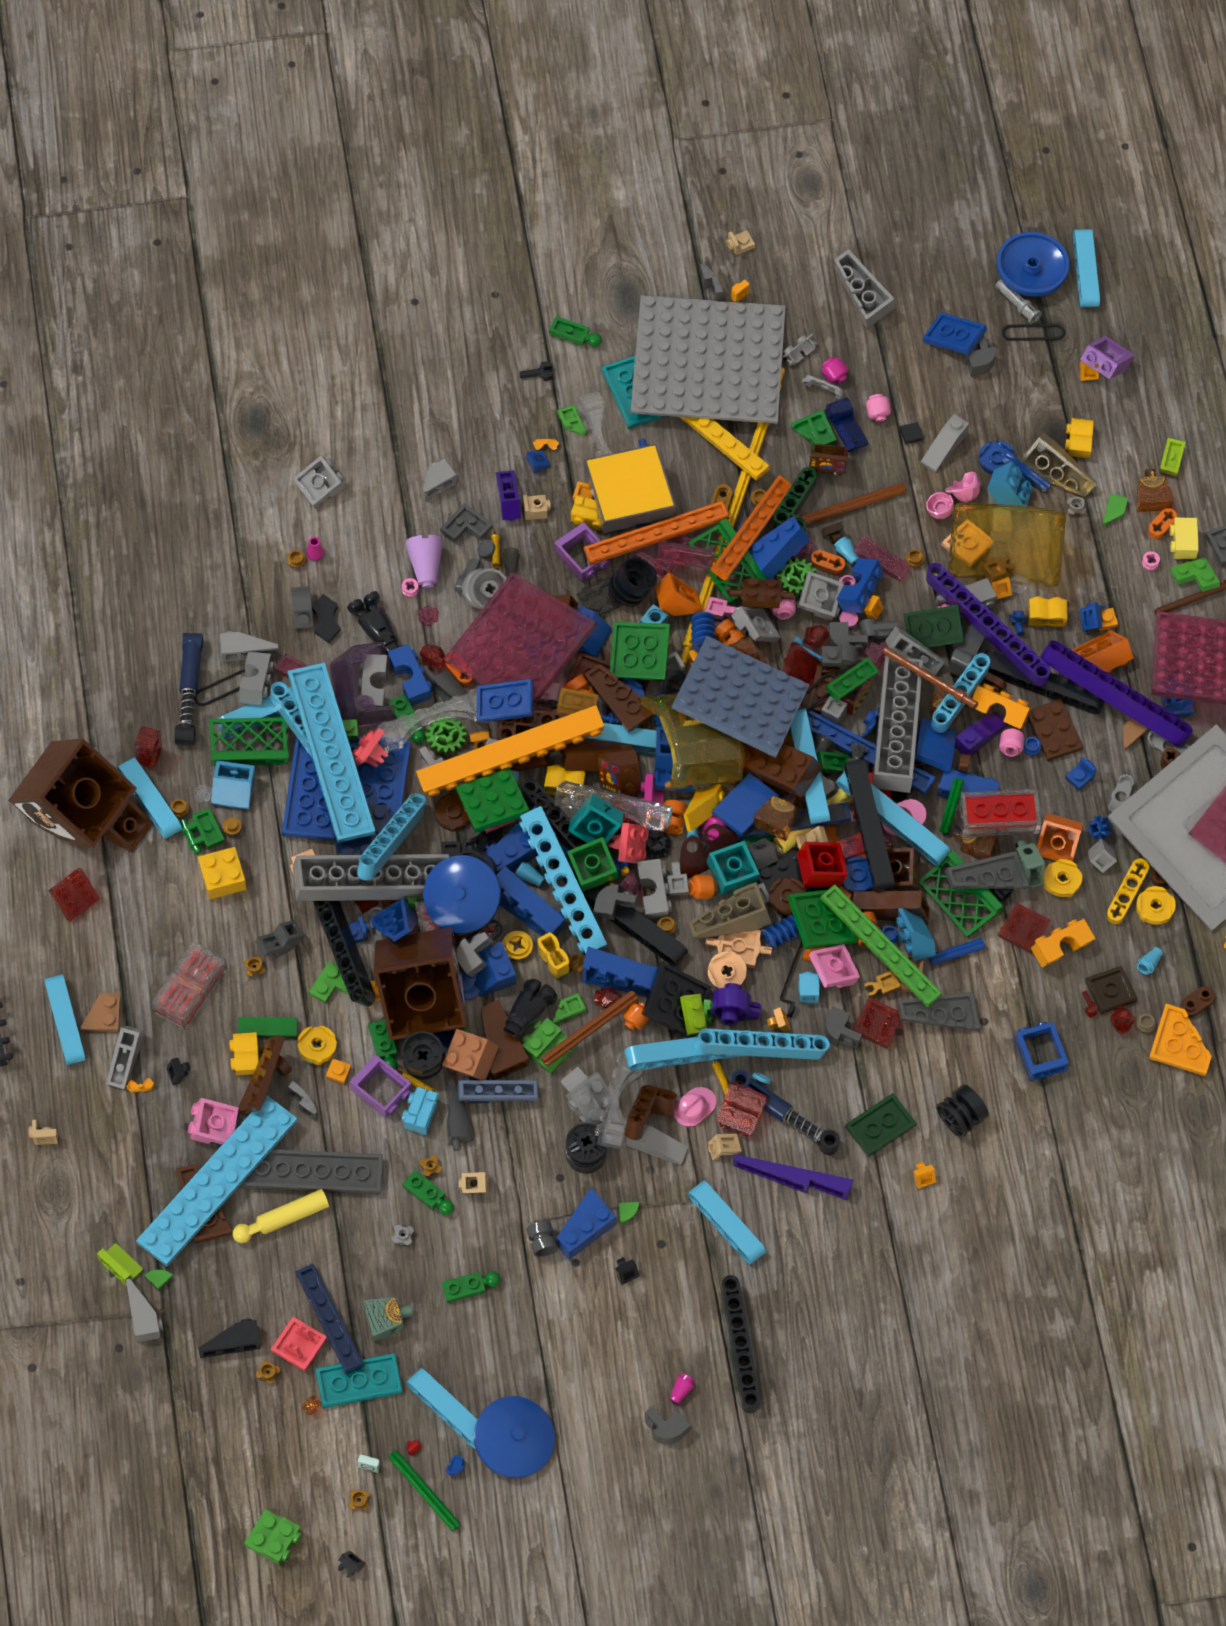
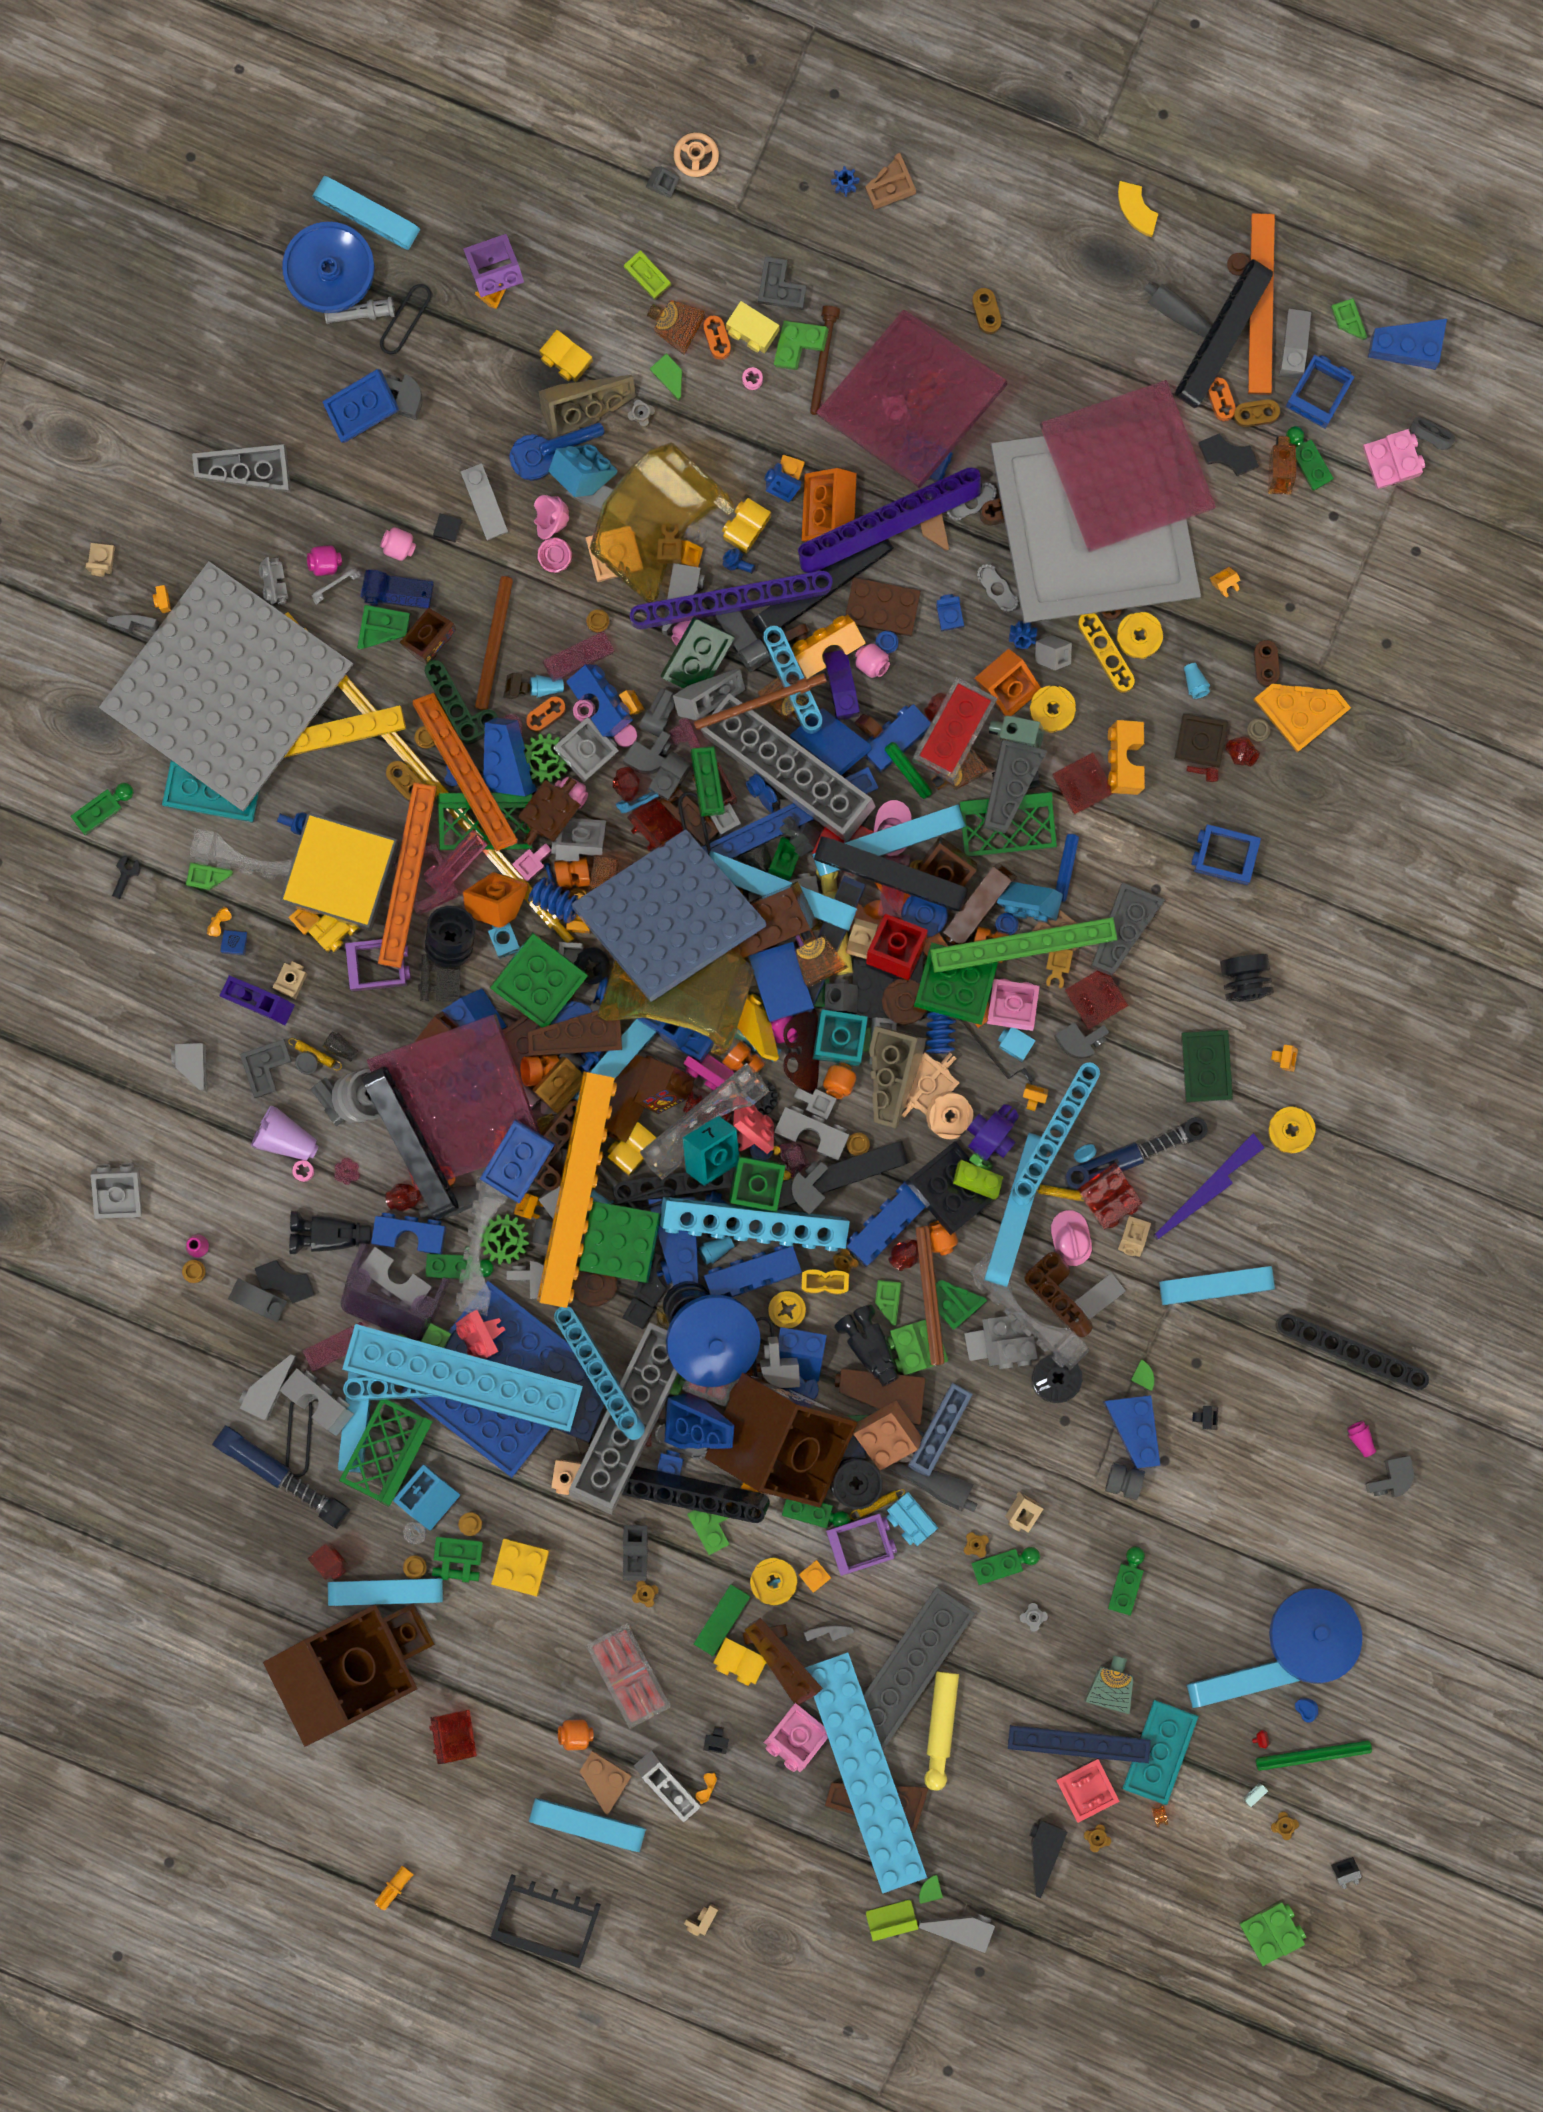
camera: 55 degrees left, 20 degrees up
none -> black beam [362,1066,459,1219]
none -> orange head [558,1719,593,1751]
none -> green wing [936,1280,988,1330]
none -> yellow plate [1268,1107,1316,1154]

